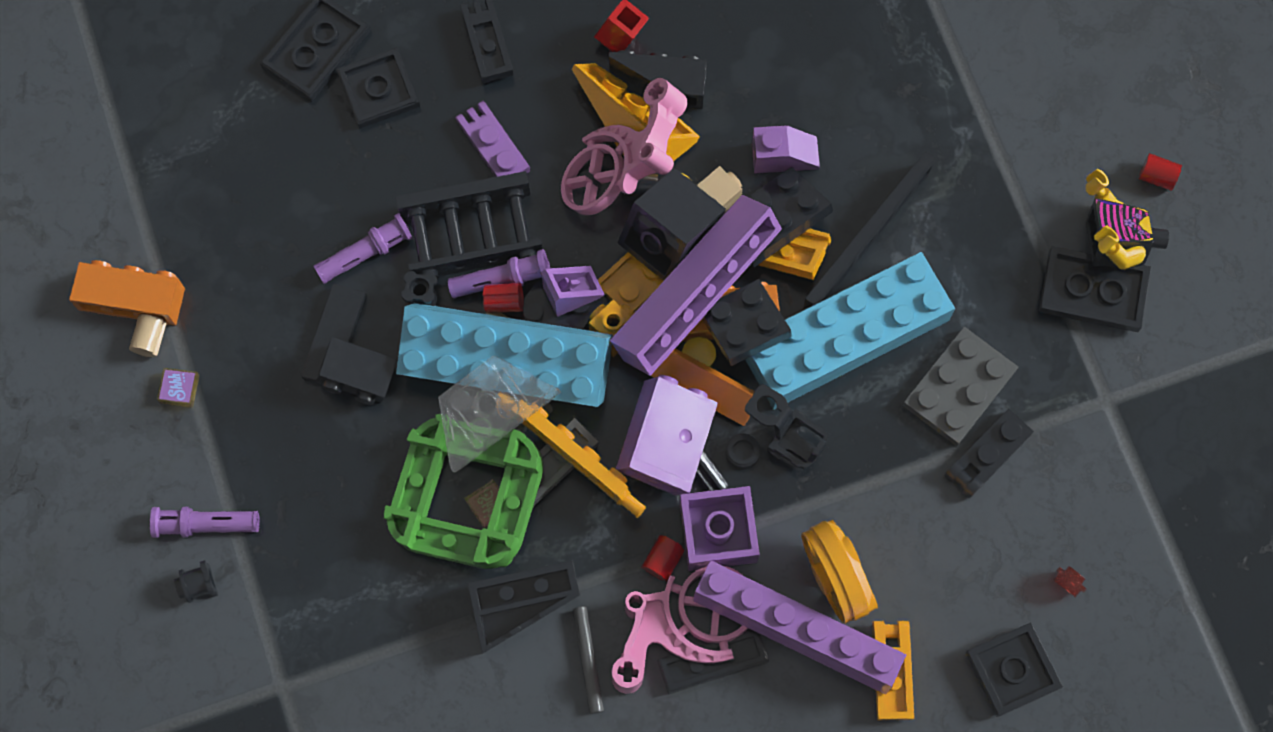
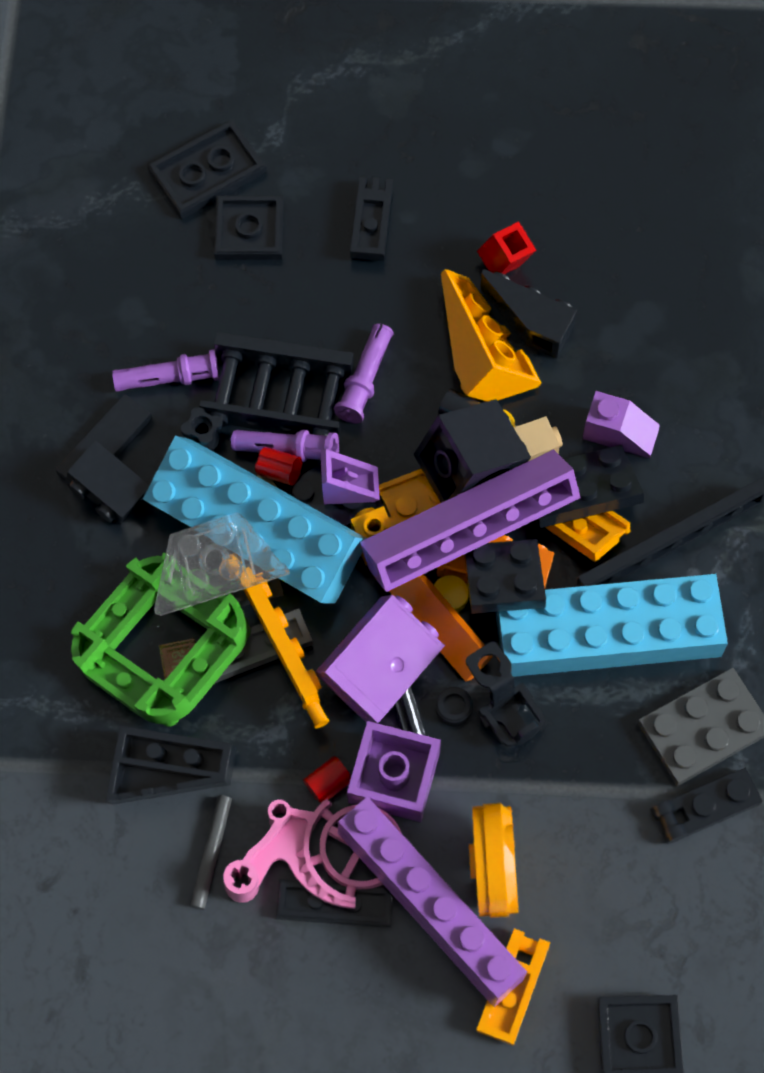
camera: 25 degrees right, 5 degrees down
medium lavender hinge [455,101,530,177] -> none
bright pink piece [561,78,687,215] -> none
clear red plate [1053,566,1087,598] -> none
none -> medium lavender pin [334,324,393,424]

